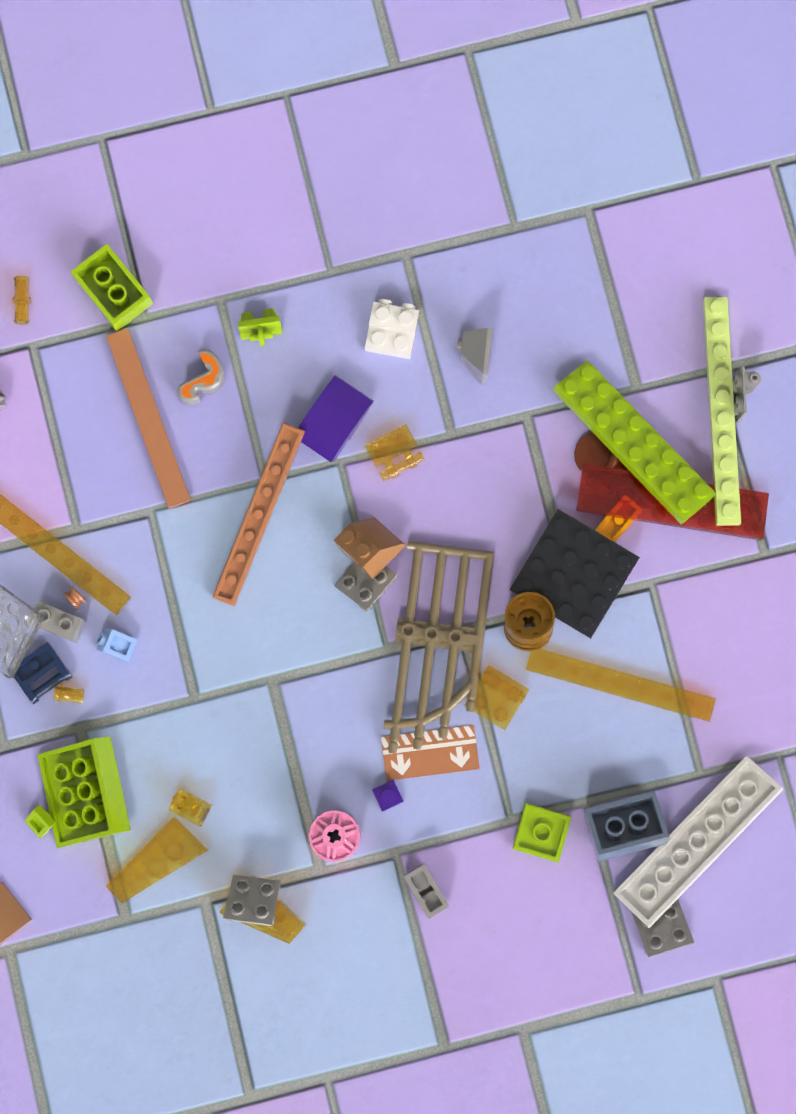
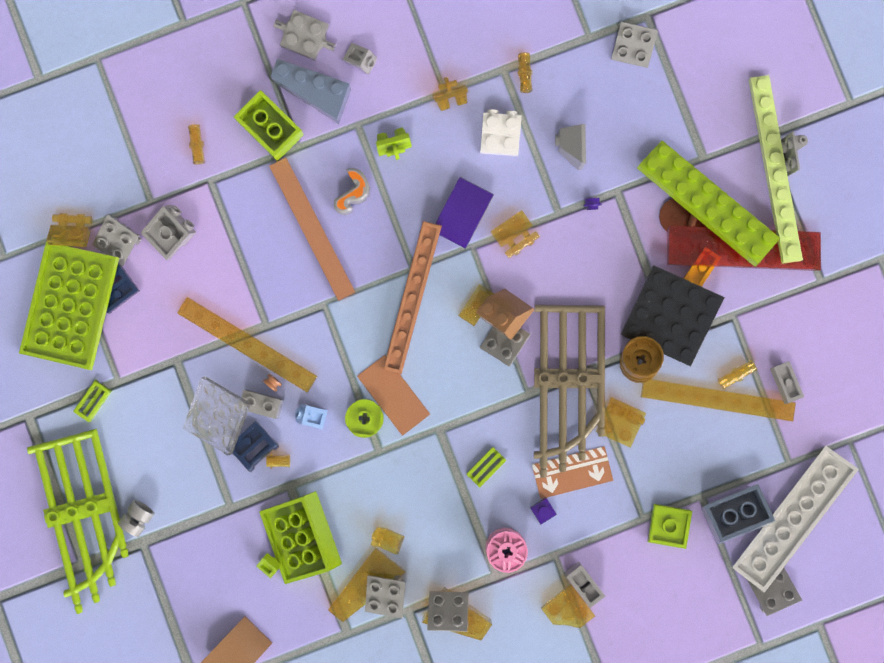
camera: 10 degrees left, 5 degrees up
none -> sand blue wedge [271,59,351,124]
none -> light grey plate [274,10,336,61]
none -> light grey bracket [343,43,377,74]
none -> lime plate [345,399,384,438]
none -> nougat sticker [357,355,430,436]
none -> light grey hinge [365,575,405,618]
none -> clear yellow hips [432,77,468,111]
none -> clear yellow plate [458,284,494,326]
none -> lime tile [466,447,507,488]
none -> clear yellow pin [517,52,533,93]
none -> clear yellow plate [541,584,595,628]
none -> dark purple plate [583,198,602,210]
none -> light grey hinge [611,22,658,68]
none -> clear yellow pin [717,360,757,390]
none -> light grey plate [770,361,804,404]

